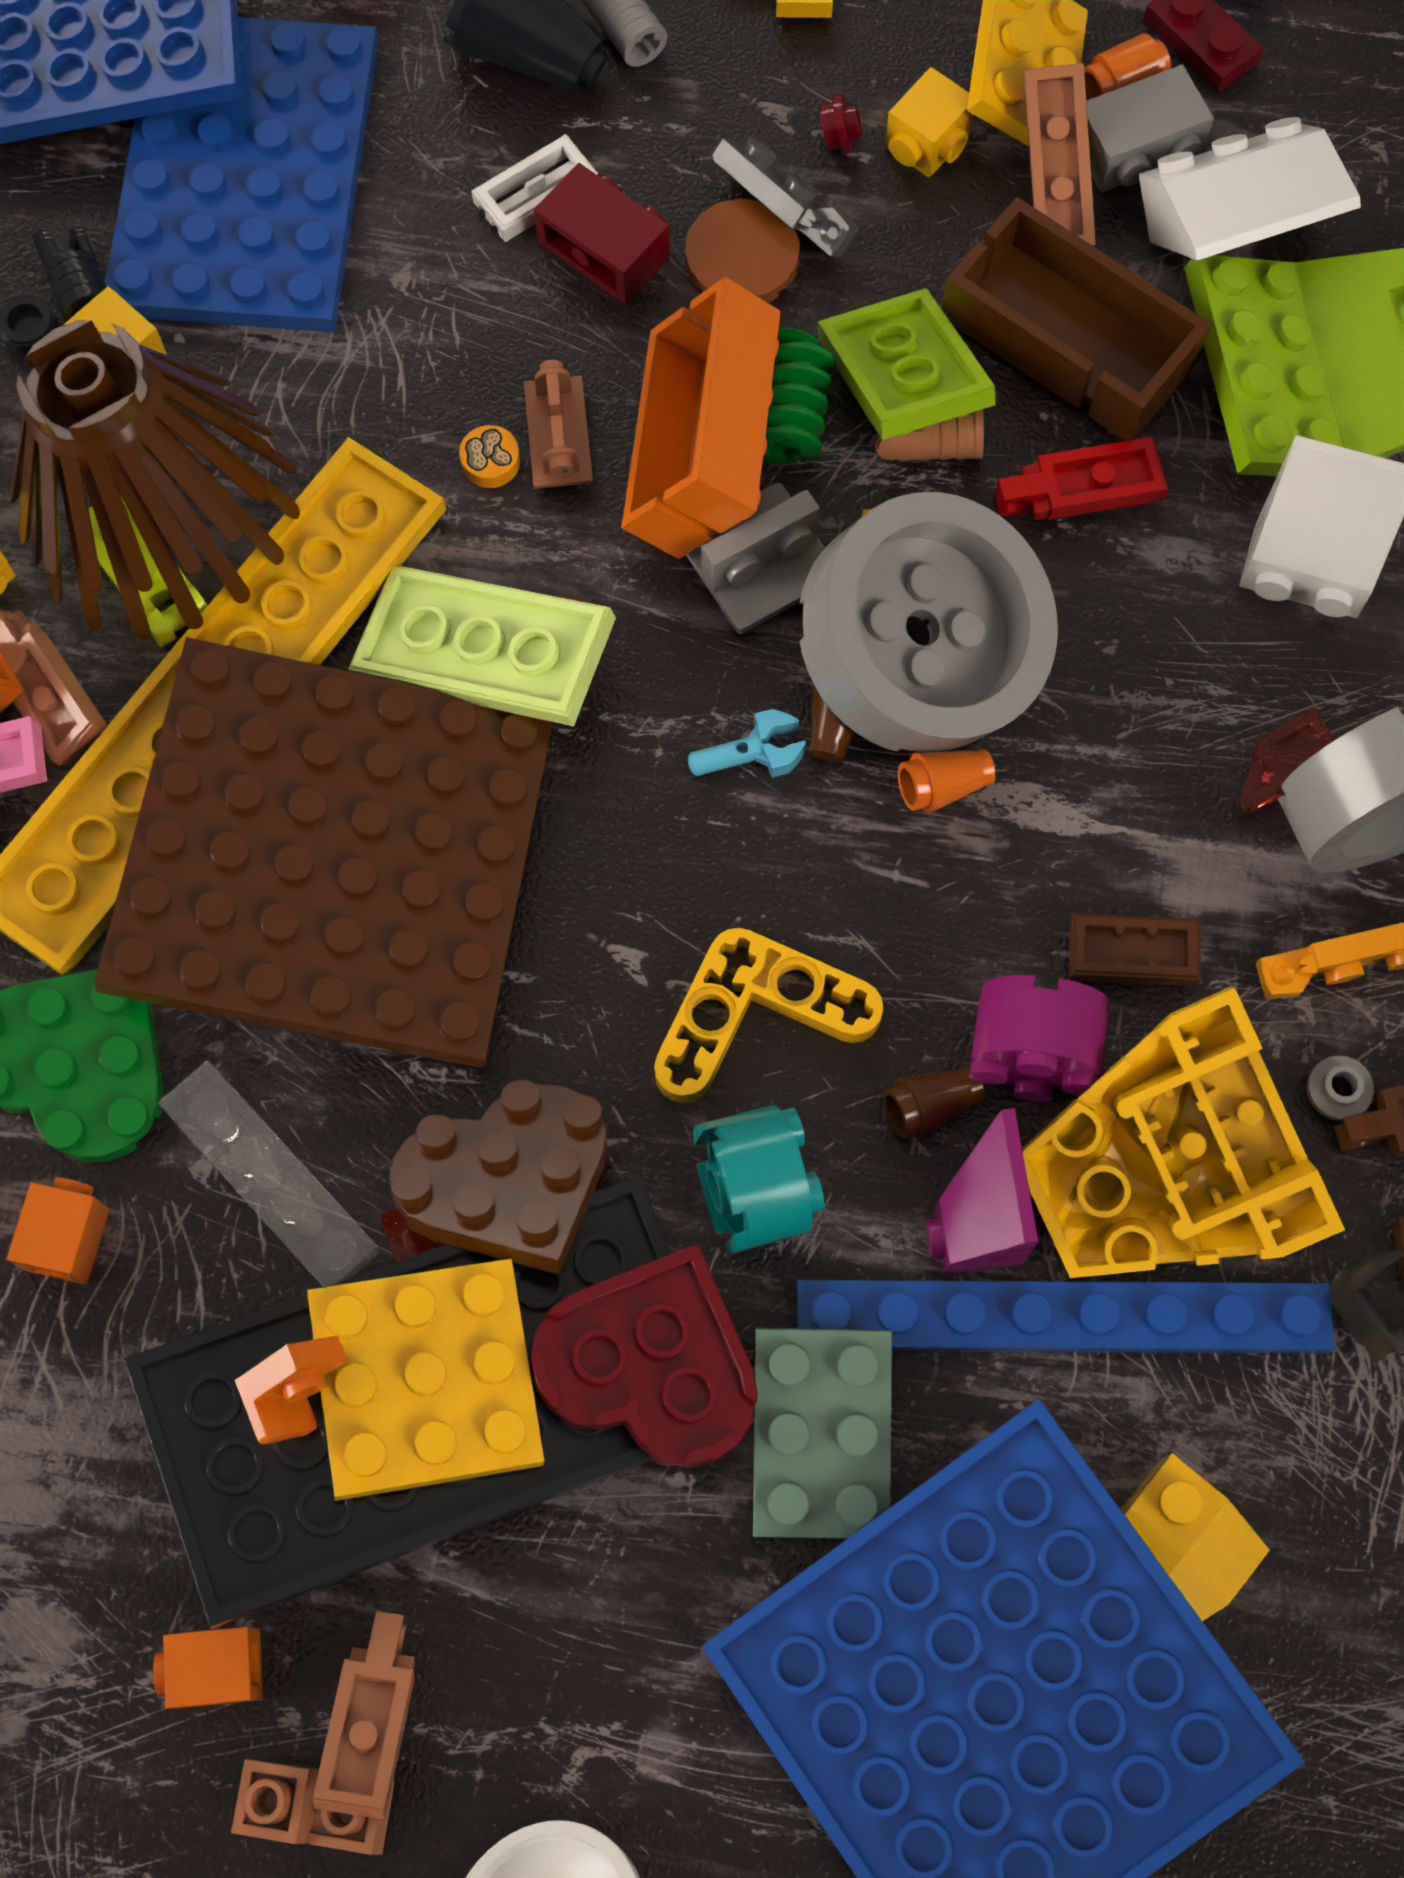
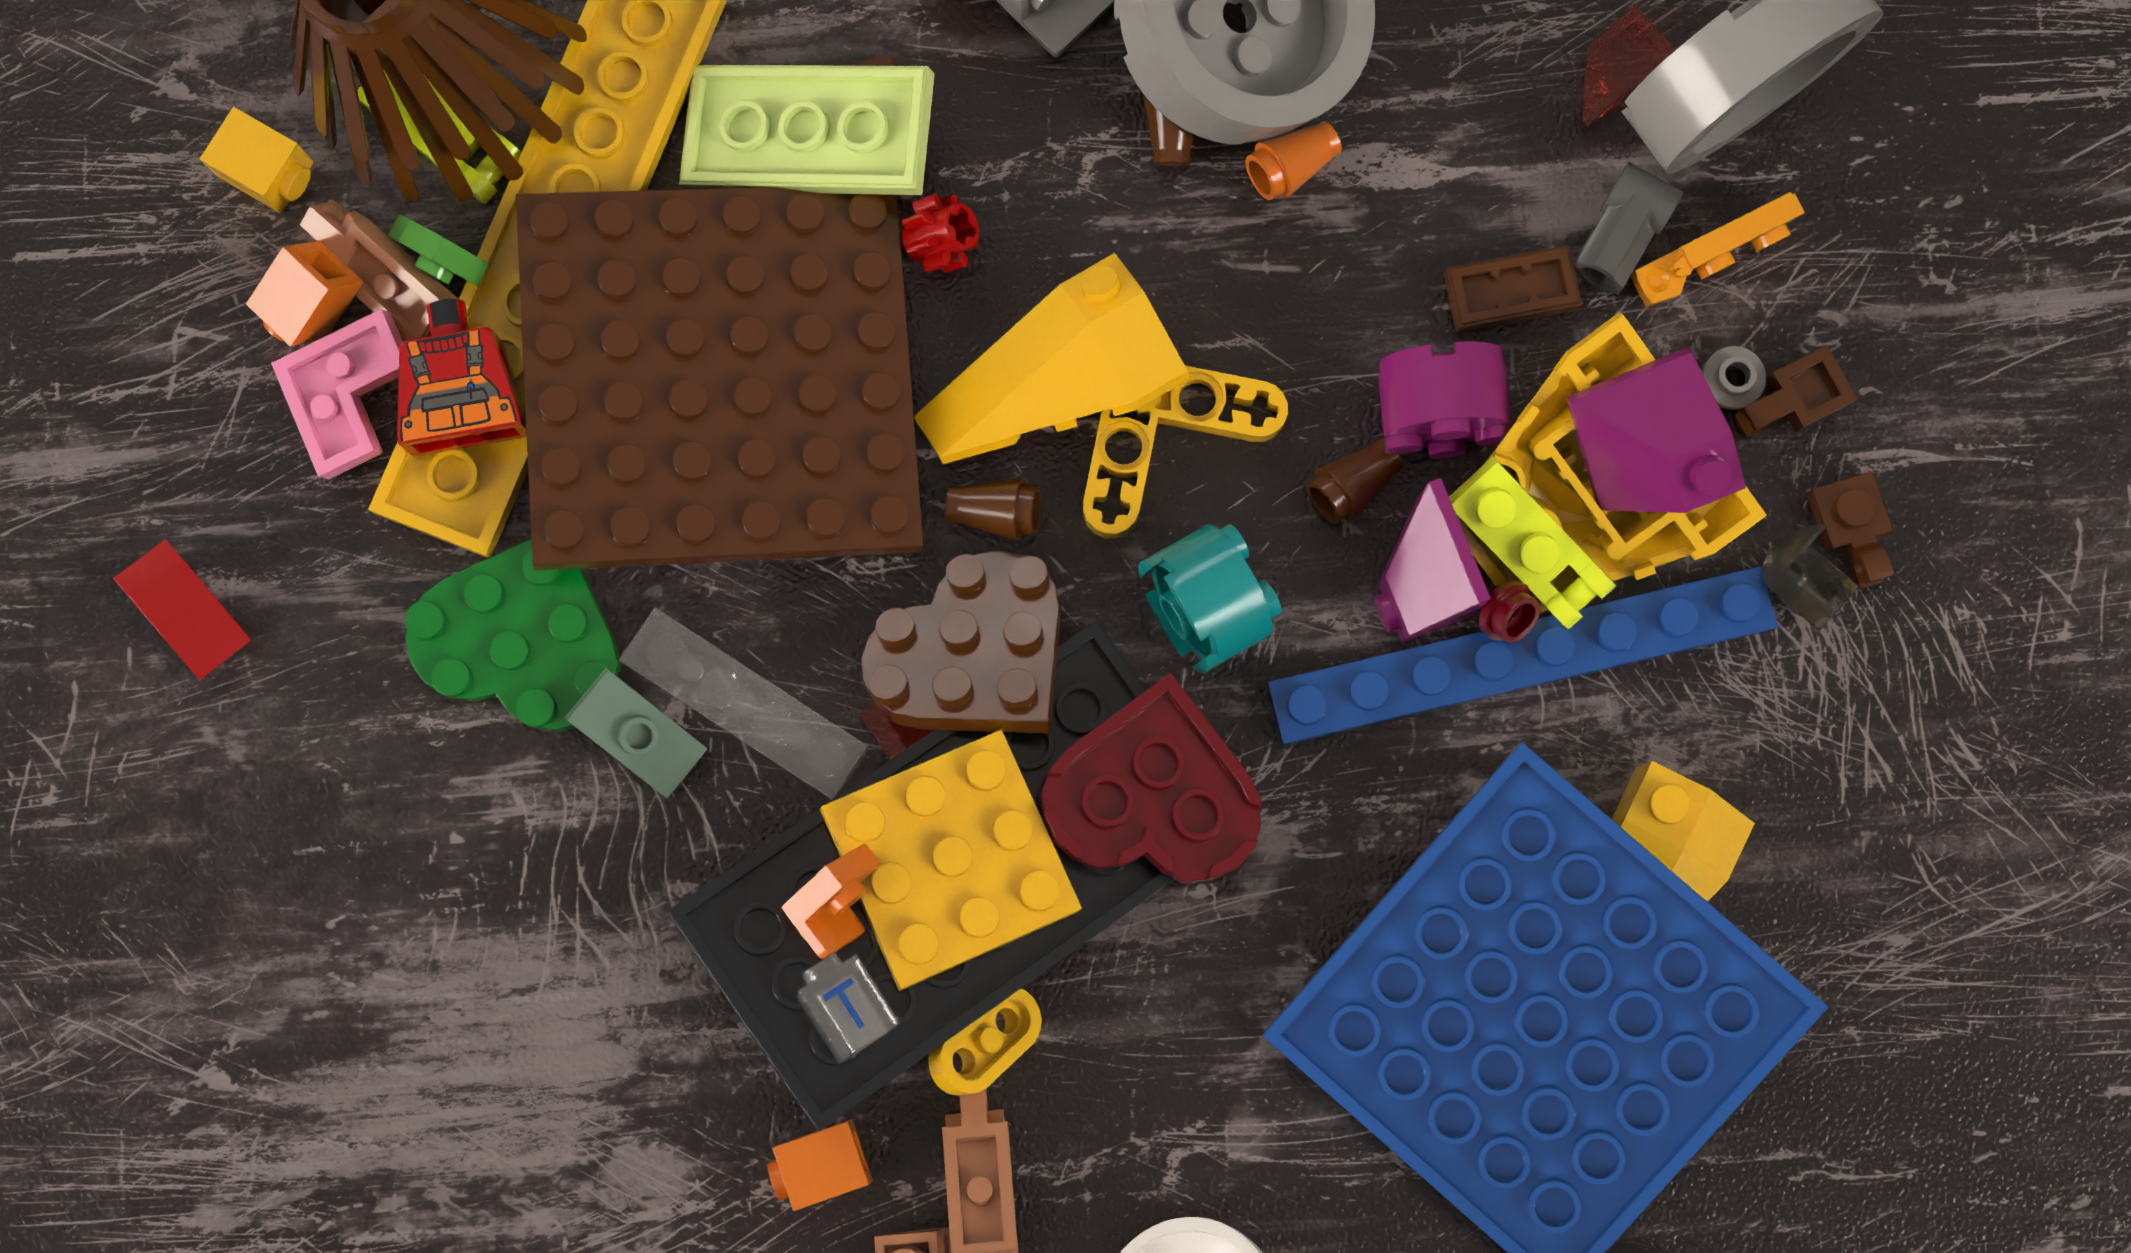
camera: 15 degrees left, 10 degrees up
orange brick [6,1177,110,1285] -> none
medium azure bar [688,709,806,778] -> none
sand green plate [753,1327,892,1538] -> none
none -> bright green plate [387,214,490,286]
none -> torso [397,299,527,457]
none -> sand green plate [564,667,707,799]
none -> clear brick [797,953,900,1065]
none -> red gear [902,193,979,273]
none -> yellow wedge [914,253,1190,464]
none -> yellow plate [928,989,1042,1096]
none -> reddish brown cone [946,478,1042,541]
none -> neon yellow plate [1449,456,1616,630]
none -> dark red plate [1479,580,1540,643]
none -> magenta slope [1566,347,1746,513]
none -> dark grey piece [1574,162,1683,295]

